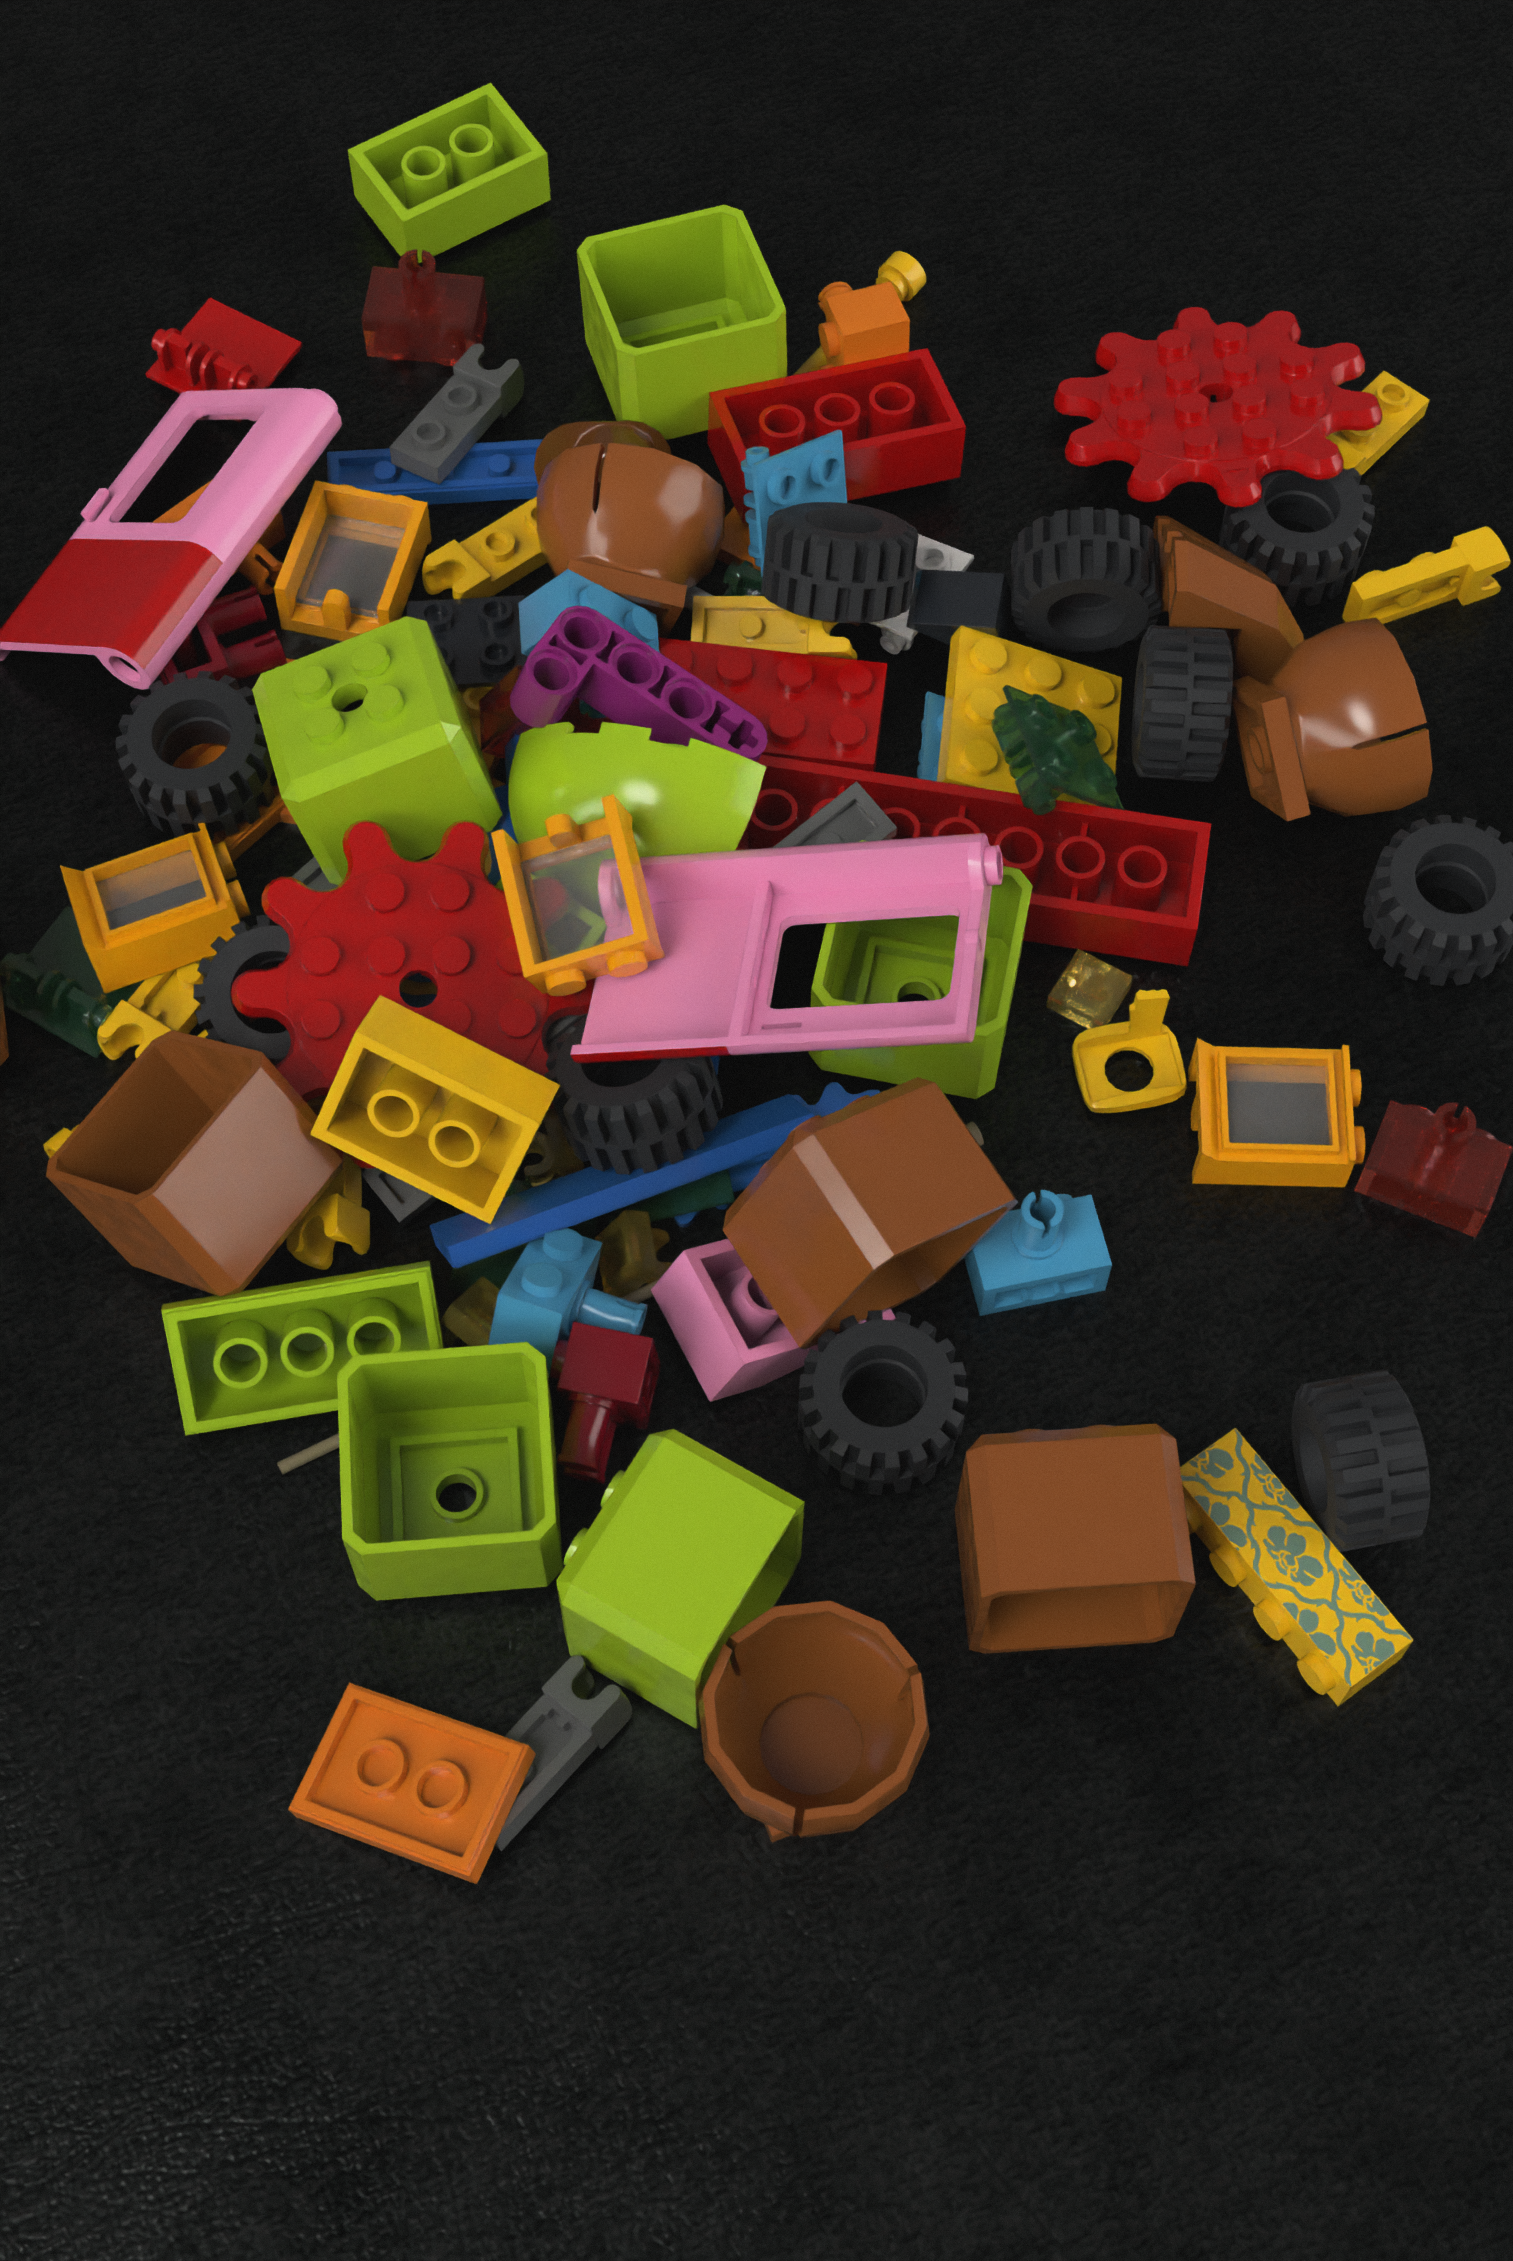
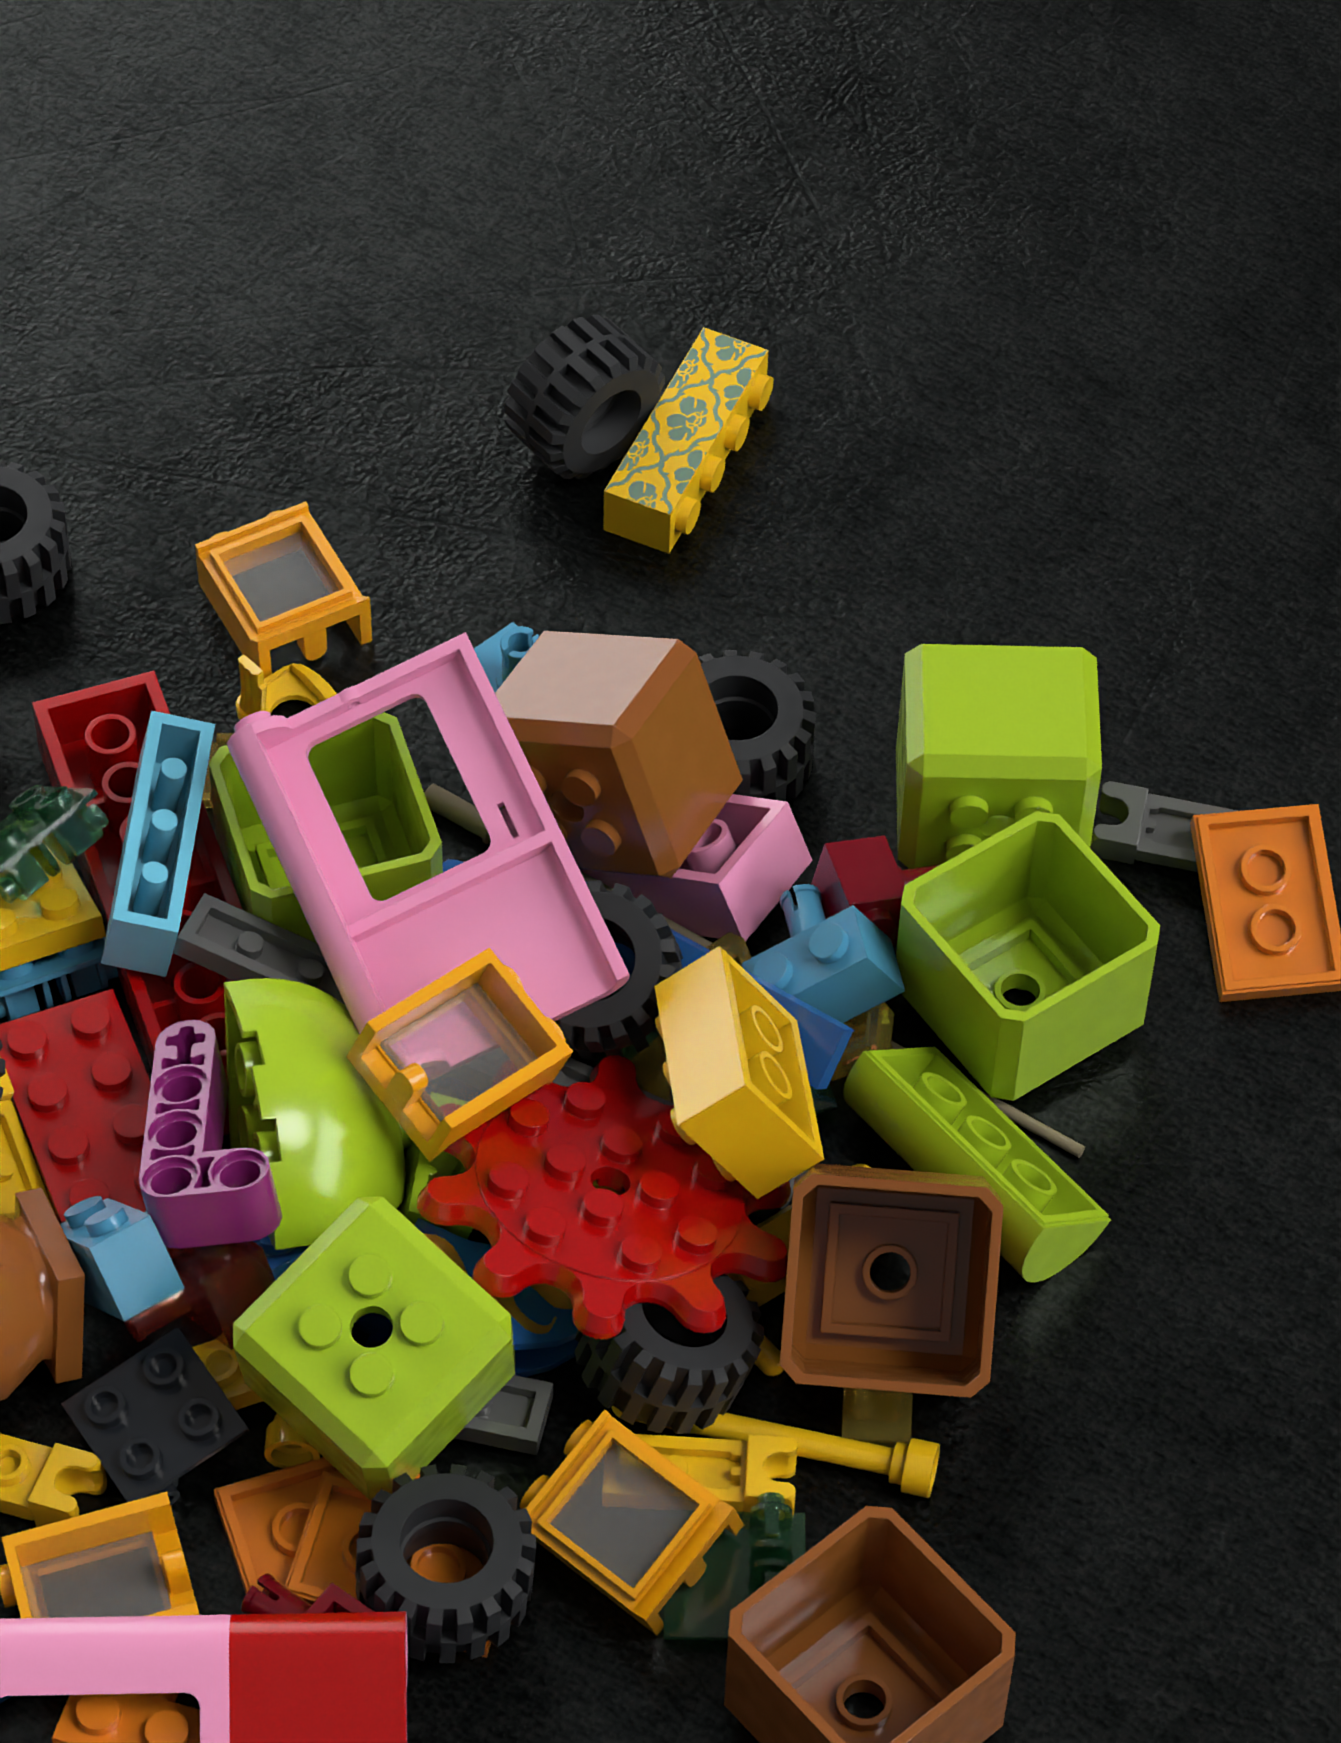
camera: 120 degrees left, 10 degrees down
dark orange plate [698,1601,930,1842] -> none
dark orange plate [955,1424,1196,1654] -> none
clear red brick [1354,1100,1513,1238] -> none
none -> medium azure brick [101,710,215,977]

